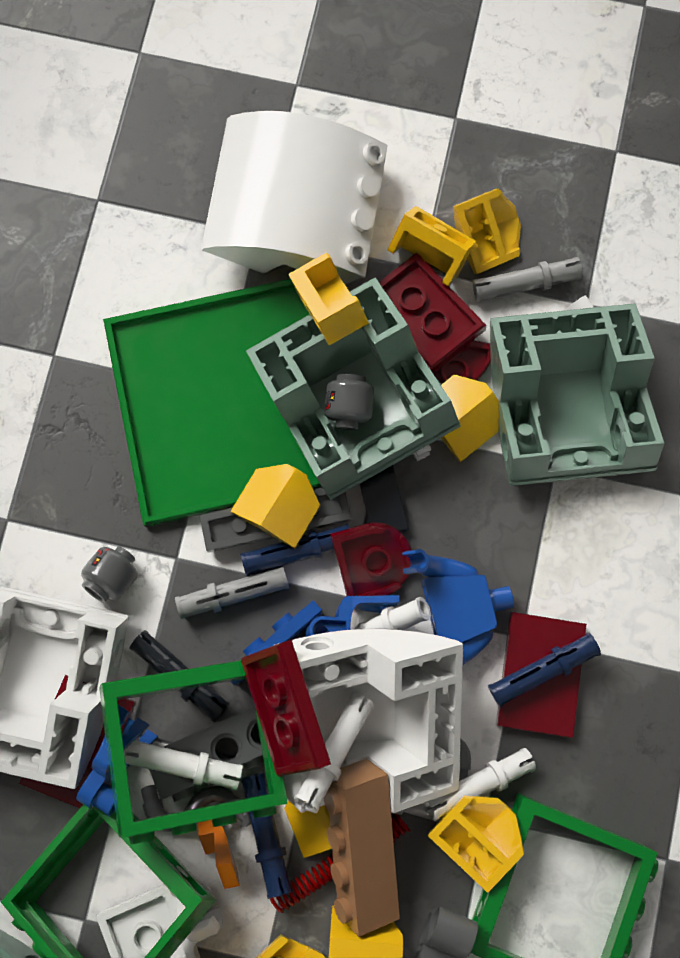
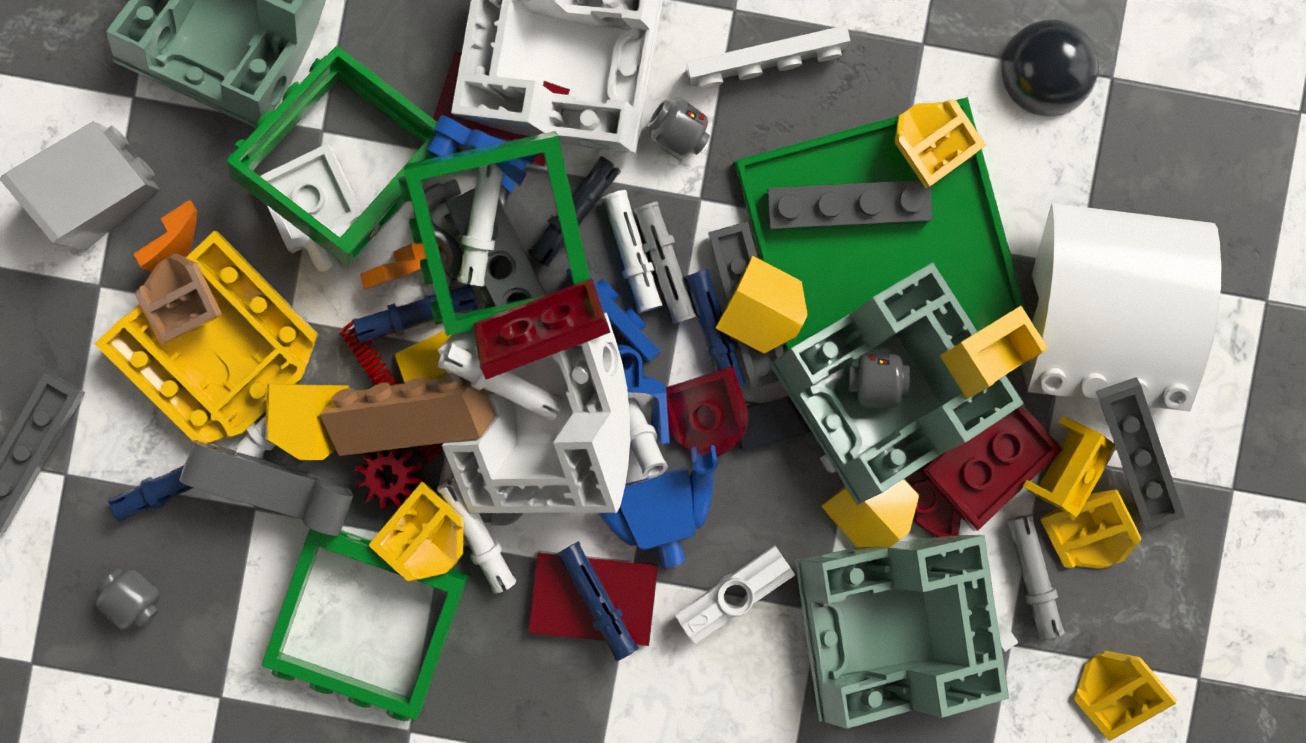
camera: 90 degrees right, 10 degrees up
none -> dark red gear [355,448,425,510]
none -> white pin [602,190,663,313]
none -> white piece [675,545,795,644]
none -> white plate [686,25,851,89]
none -> dark grey plate [767,180,933,231]
none -> yellow slope [895,100,986,188]
none -> black piece [1001,19,1099,117]
none -> yellow slope [1074,651,1177,742]
none -> dark grey plate [1095,377,1185,530]

